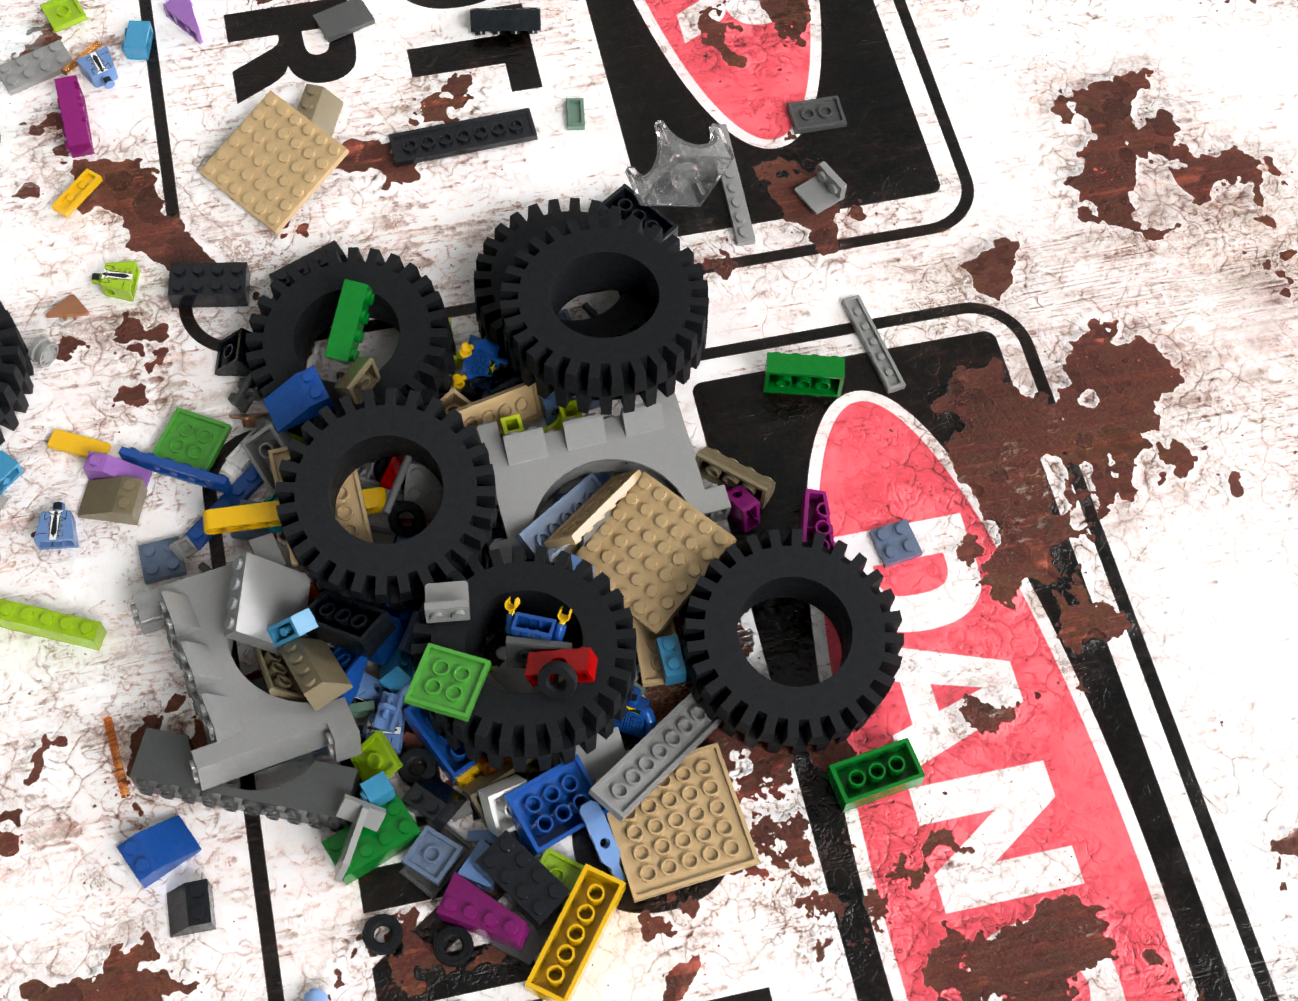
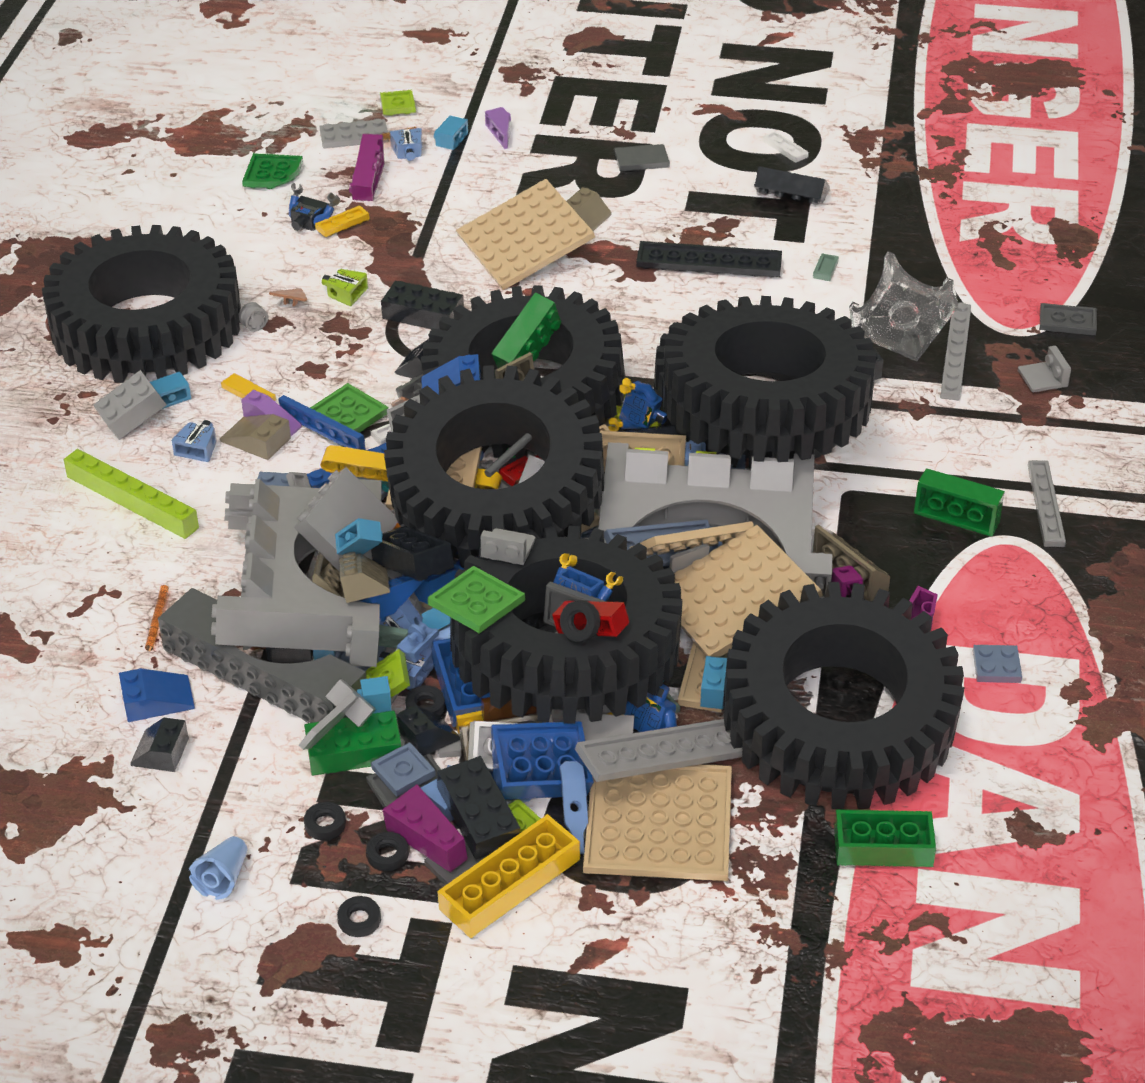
camera: 25 degrees right, 20 degrees down
none -> torso [289,182,340,231]

